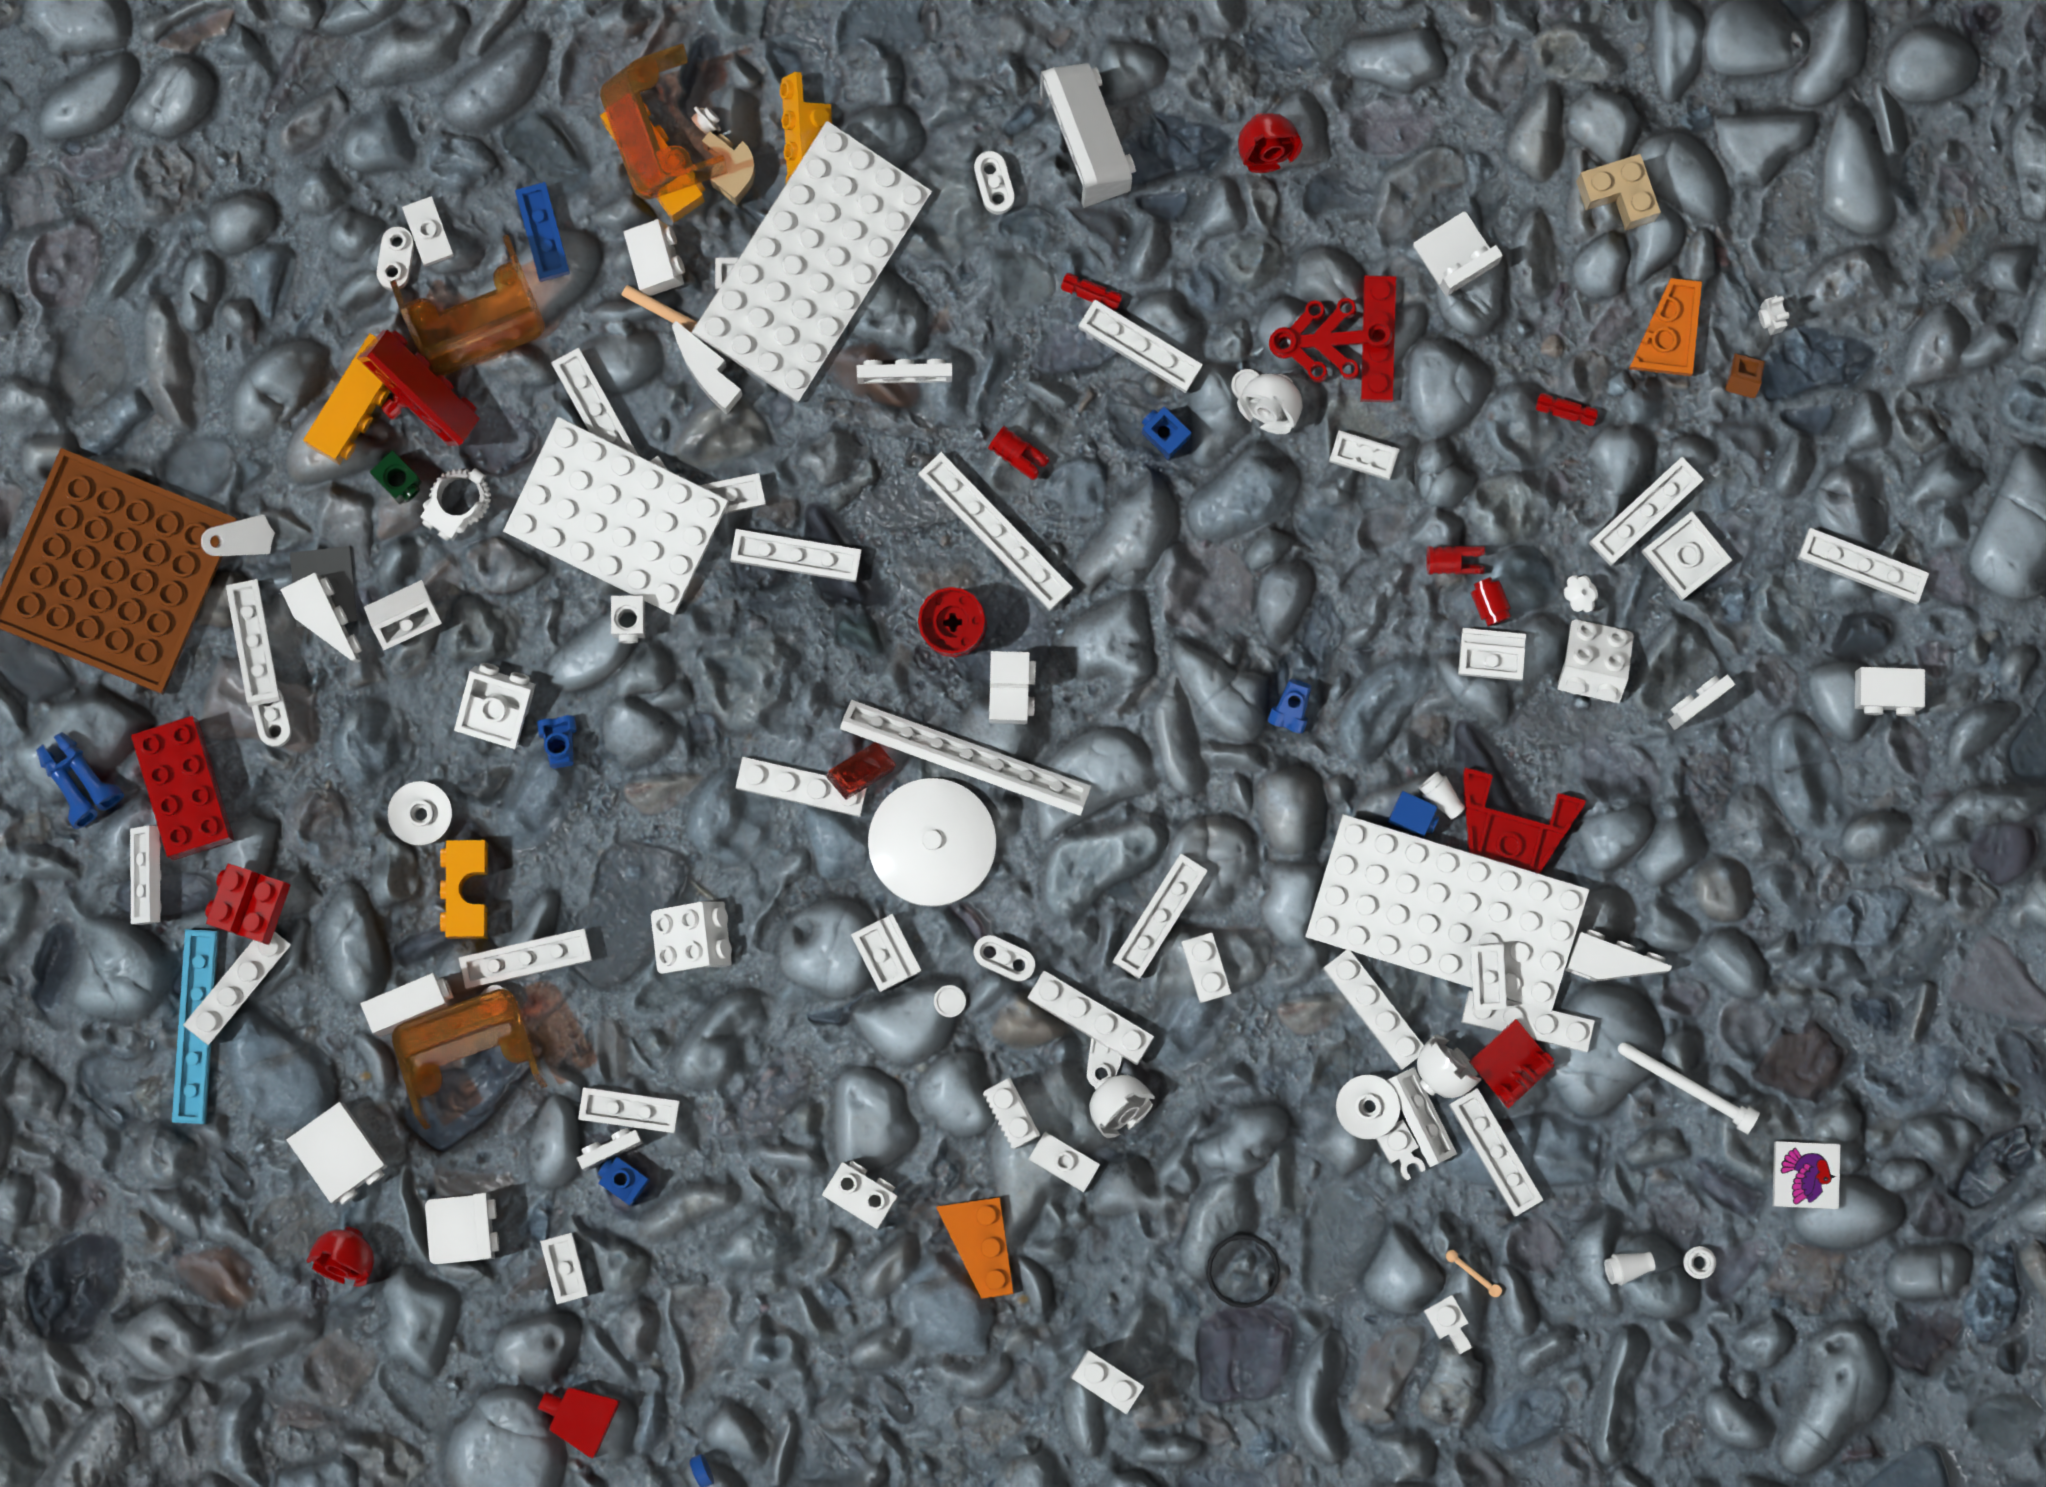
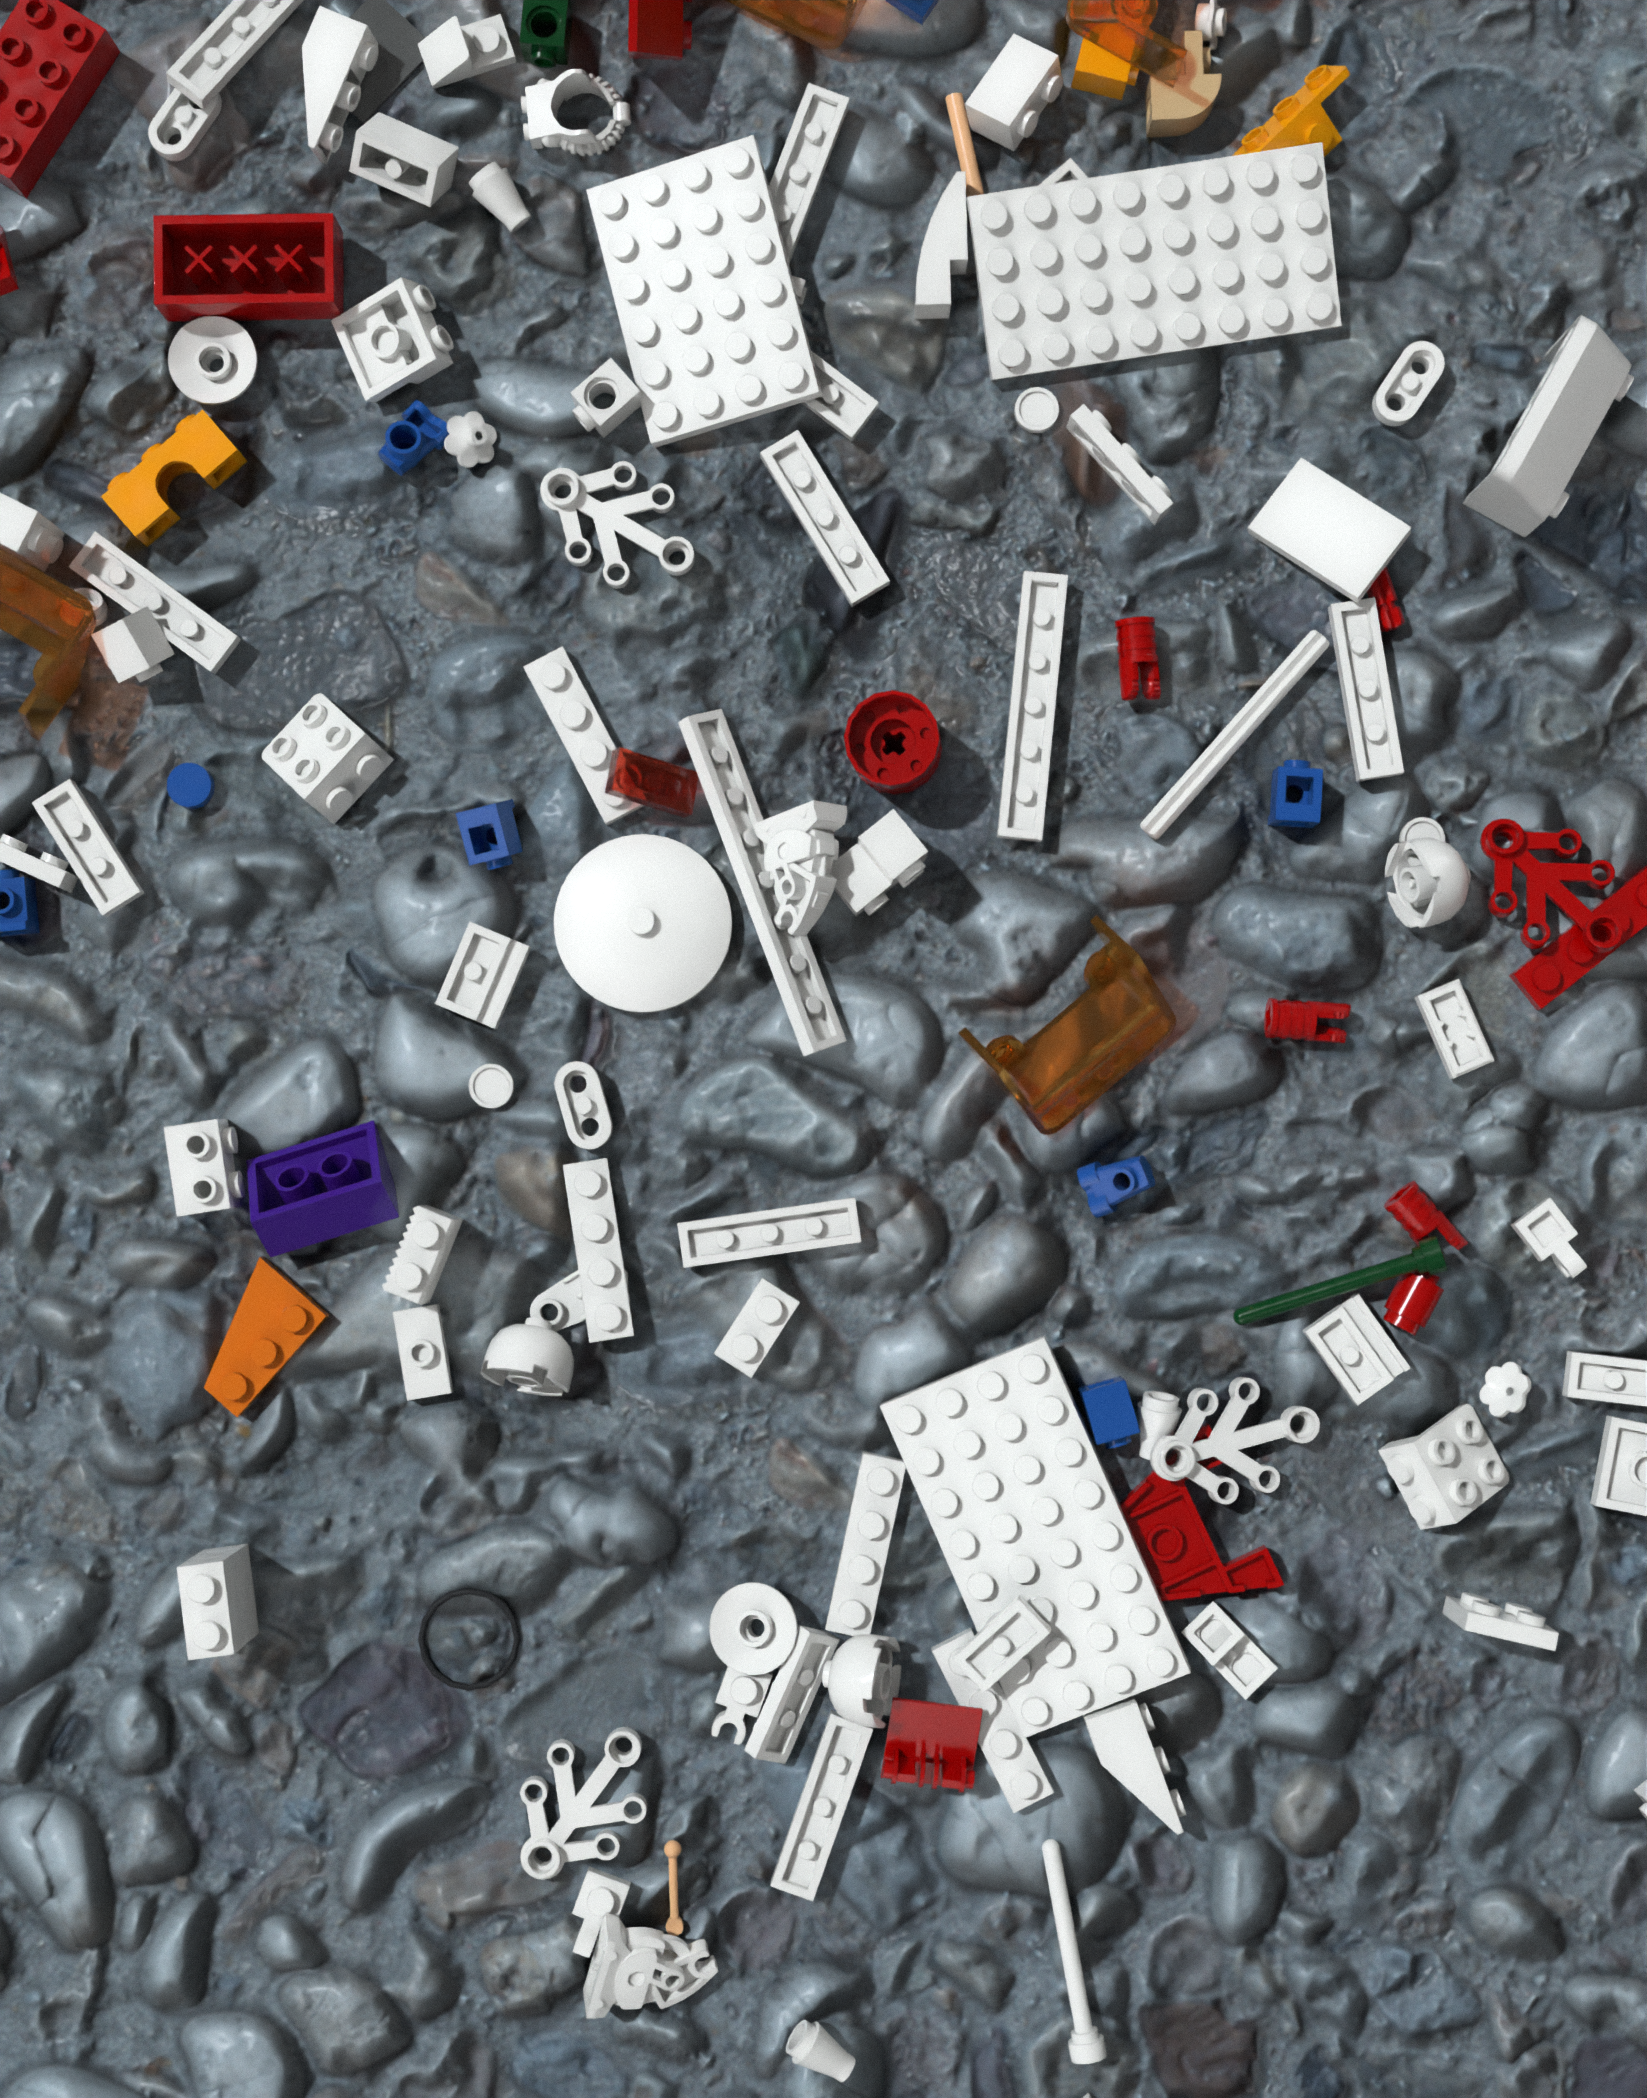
camera: 55 degrees right, 5 degrees up
none -> white brick [91,606,175,683]
none -> red brick [153,213,344,322]
none -> blue tile [167,763,215,809]
none -> dark purple slope [246,1120,399,1258]
none -> white slope [418,14,516,89]
none -> white plant [444,411,497,468]
none -> blue brick [455,799,523,870]
none -> white cone [469,161,532,233]
none -> white plant [520,1727,648,1880]
none -> white plant [540,461,695,589]
none -> white piece [583,1913,718,2019]
none -> white piece [754,800,847,937]
none -> clear orange windscreen [959,915,1176,1135]
none -> white piece [1014,387,1059,433]
none -> white axle [1140,630,1329,840]
none -> white plant [1150,1377,1320,1505]
none -> white slope [1181,1601,1278,1700]
none -> dark green piece [1233,1236,1448,1326]
none -> white tile [1248,458,1412,604]
none -> red hinge [1264,998,1351,1043]
none -> white plate [1511,1198,1587,1278]

